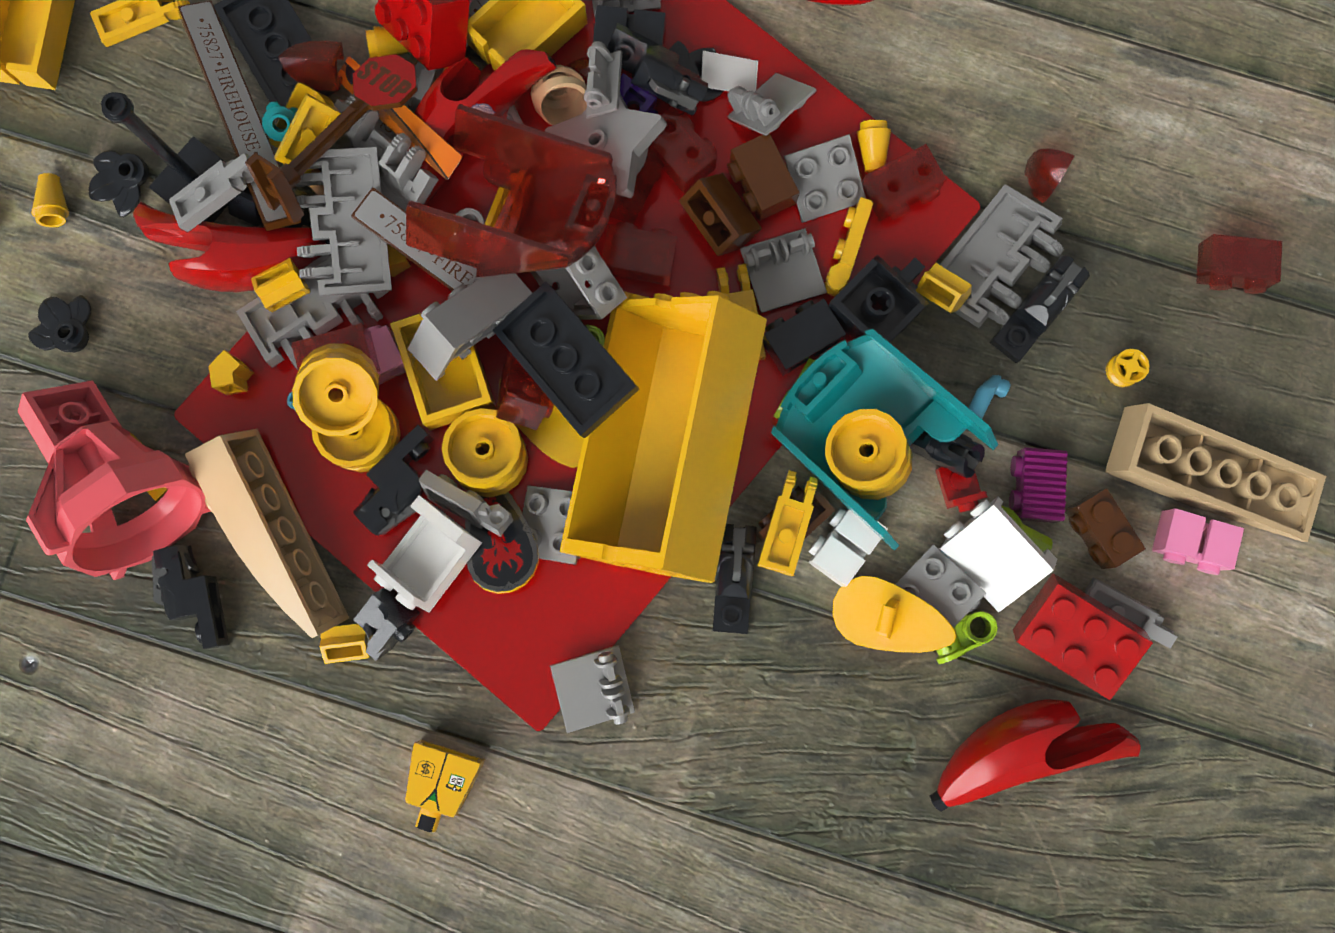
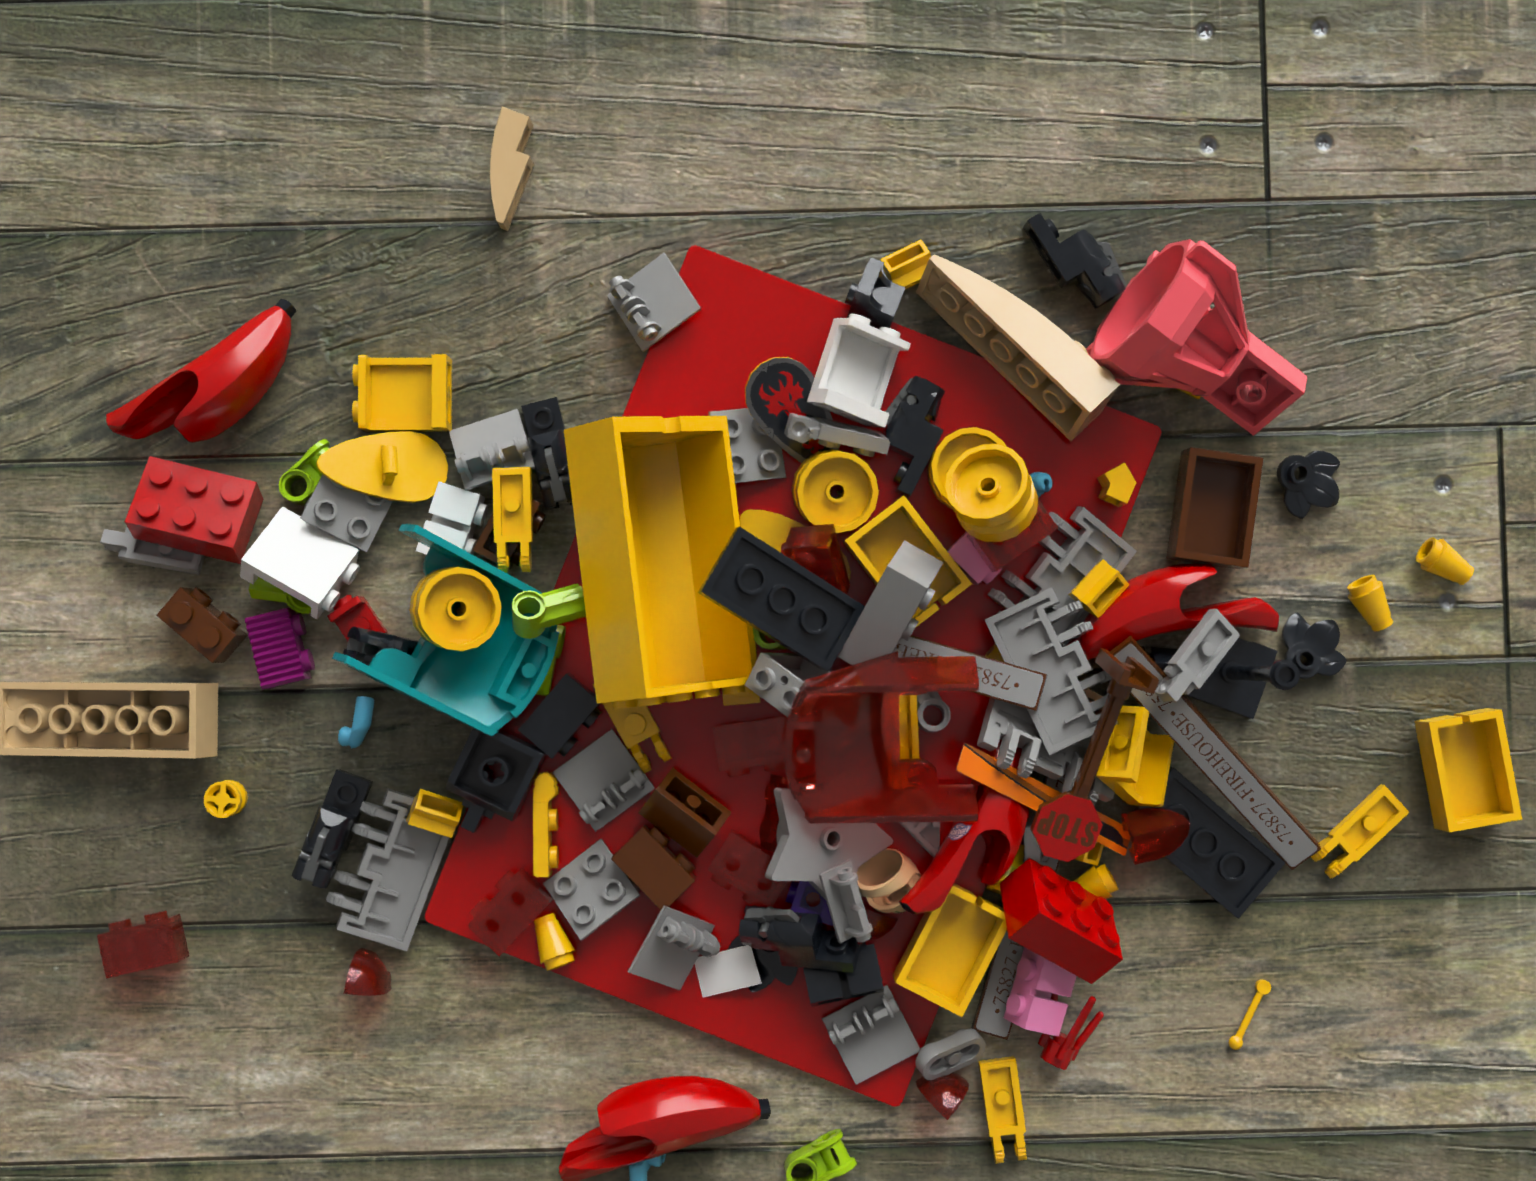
camera: 160 degrees right, 5 degrees up
teal brick [262,101,298,142] -> none
yellow torso [405,740,485,832] -> none
bright pink piece [1152,508,1244,575] -> none
none -> yellow panel [352,354,452,432]
none -> light grey hinge [449,409,535,491]
none -> tan slope [490,106,534,231]
none -> lime piece [512,583,586,639]
none -> reddish brown piece [1166,447,1264,569]

